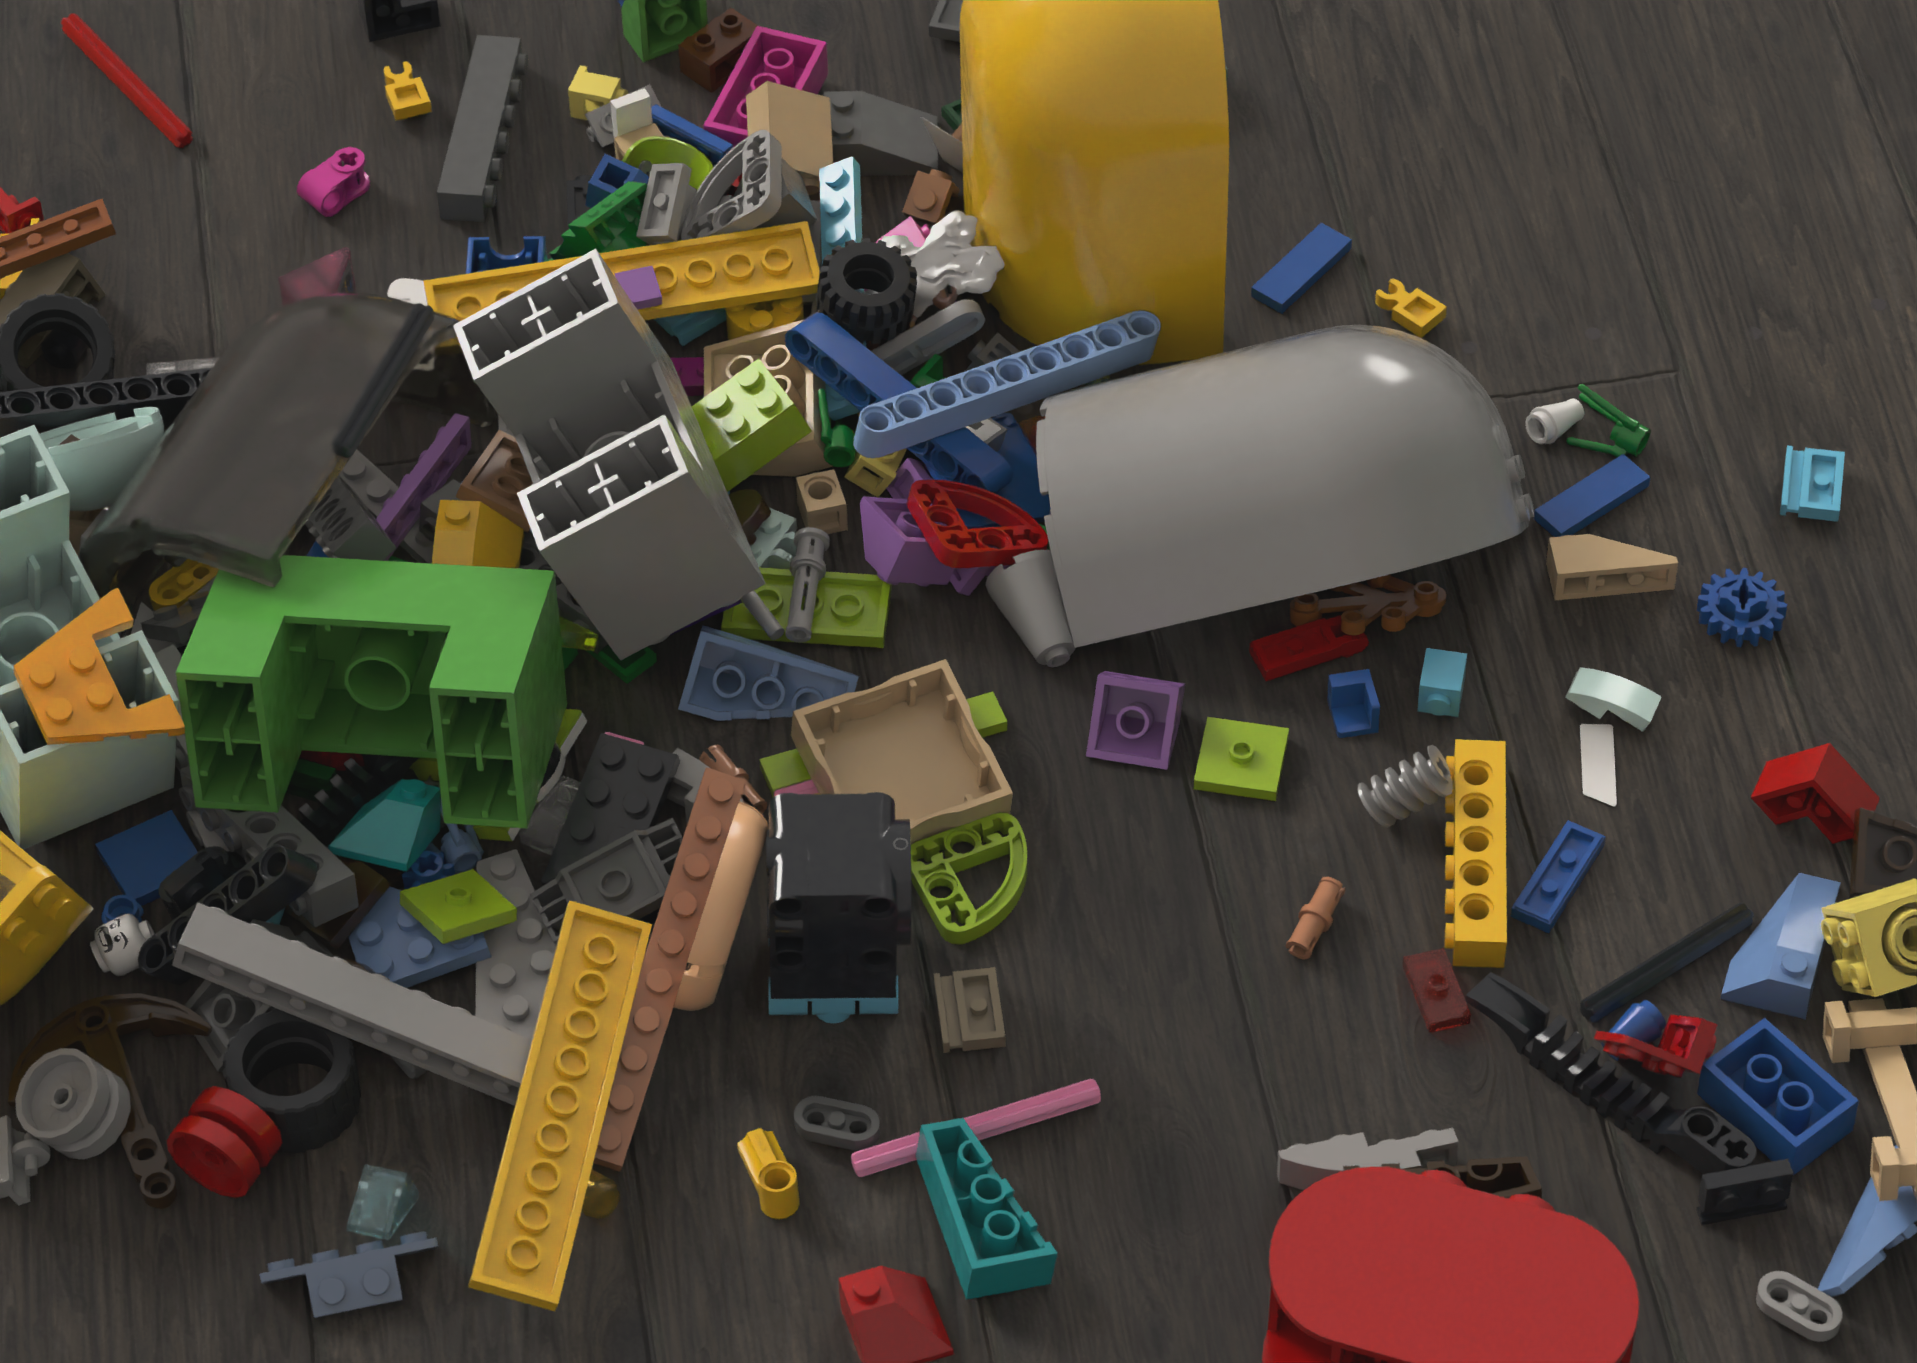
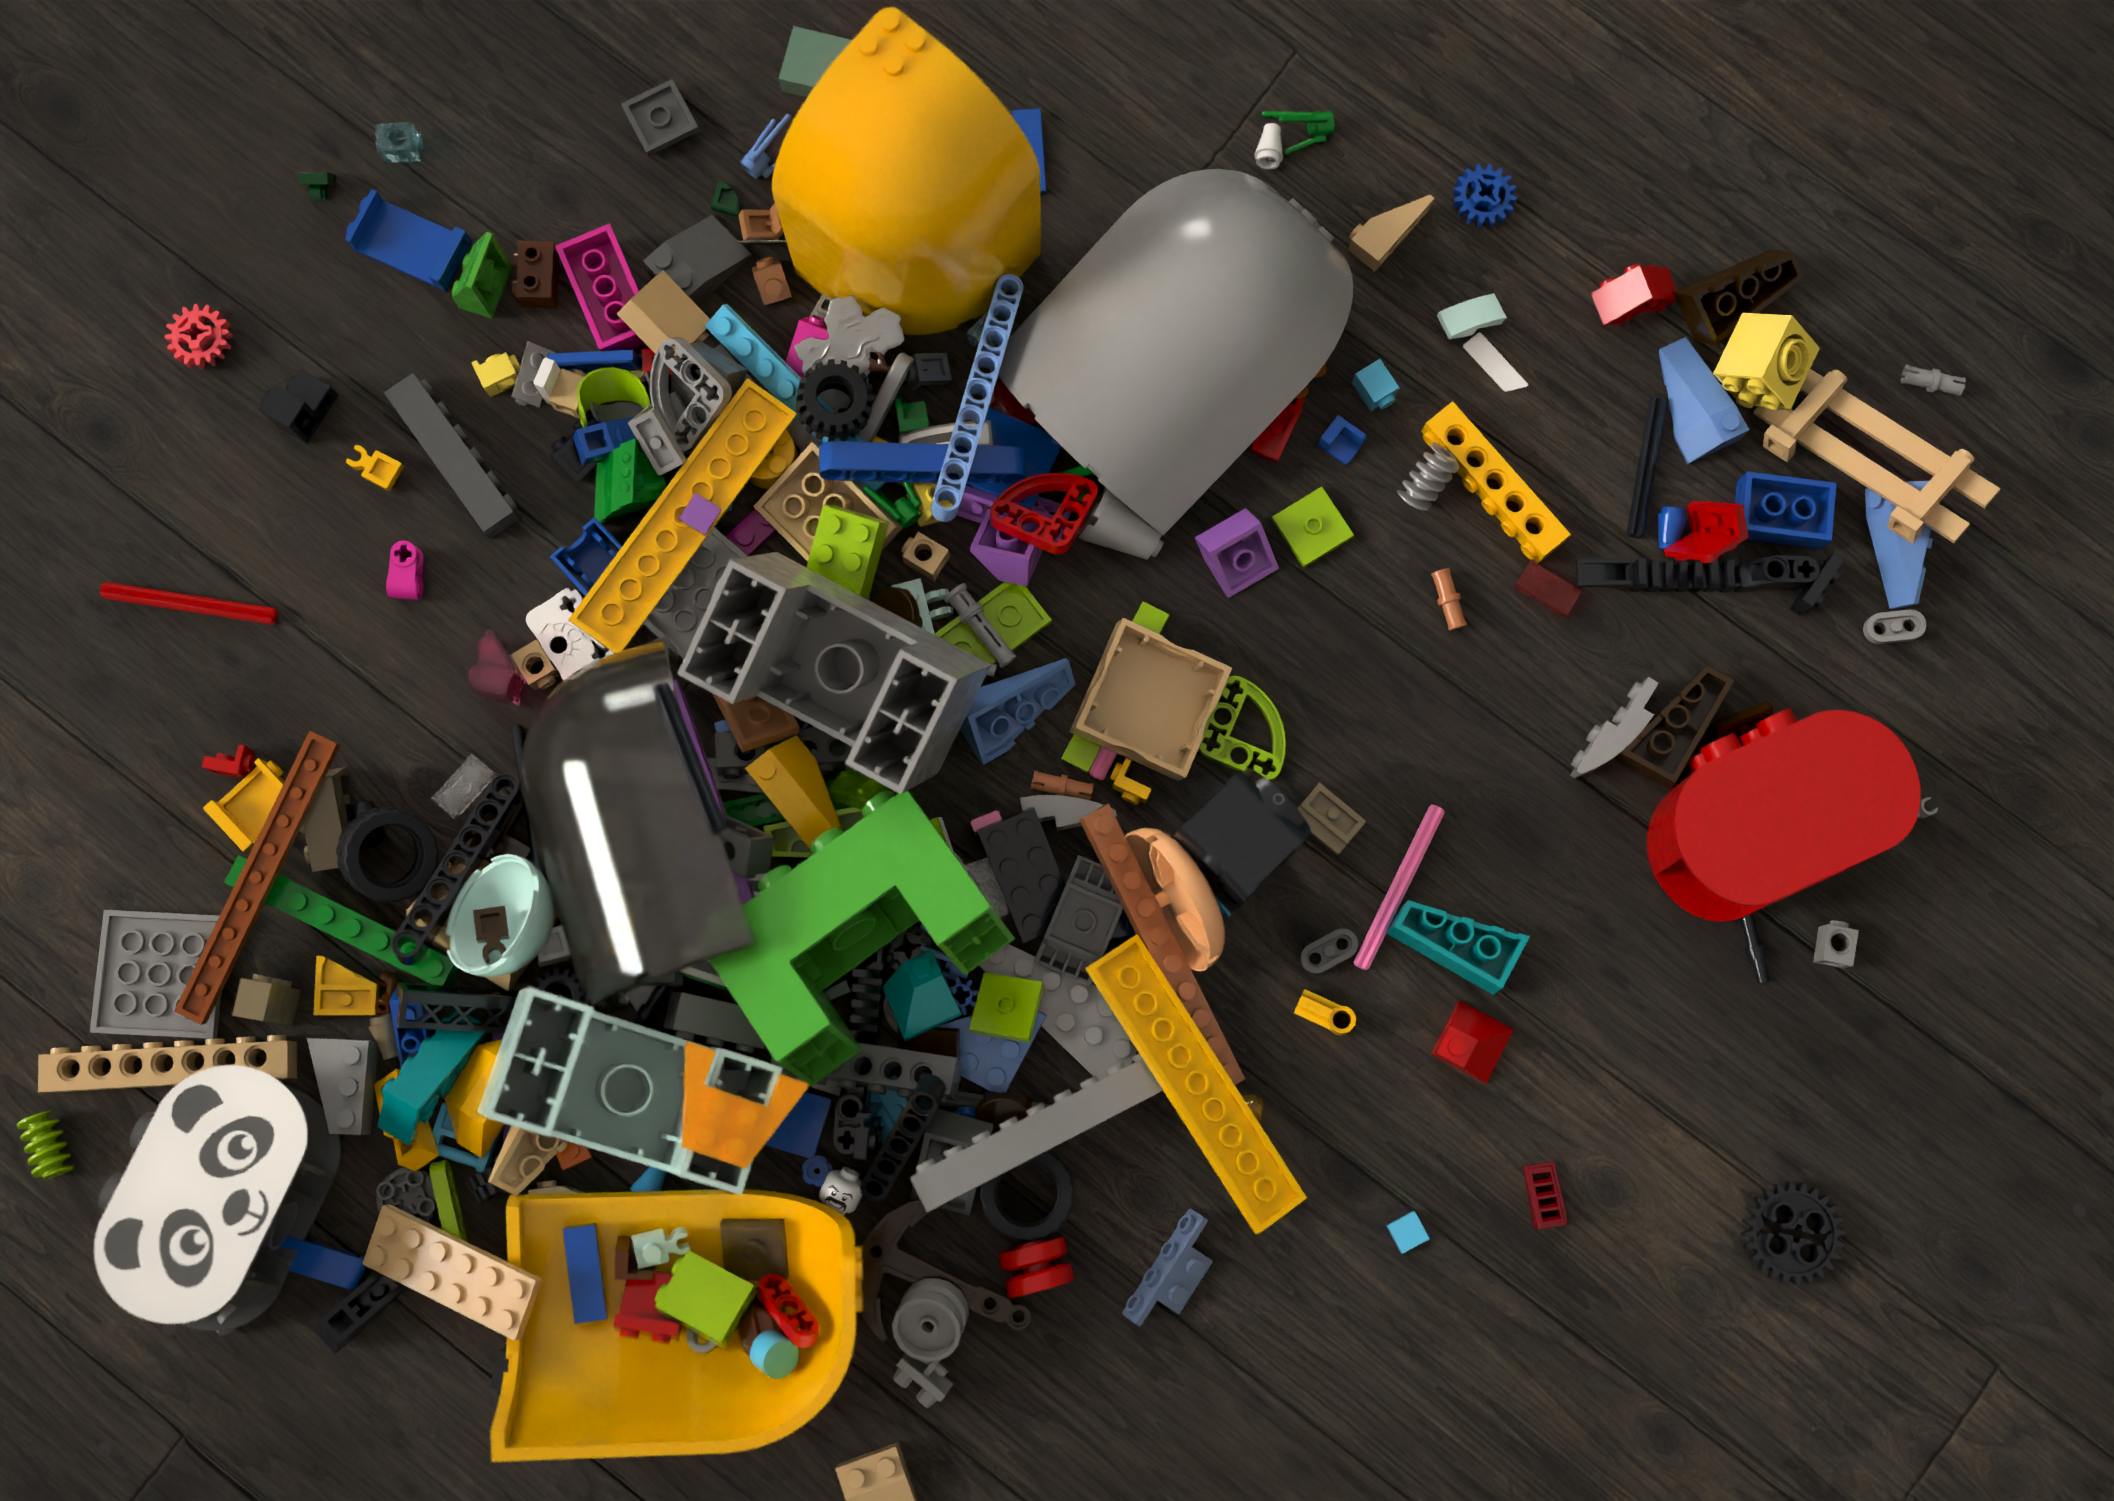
camera: 45 degrees left, 30 degrees up
clear light blue slope [347,1164,419,1240] -> none
yellow plate [1375,279,1447,338] -> none
blue tile [1511,820,1606,933] -> none
blue tile [1534,454,1650,537] -> none
medium azure plate [1780,445,1845,522] -> none

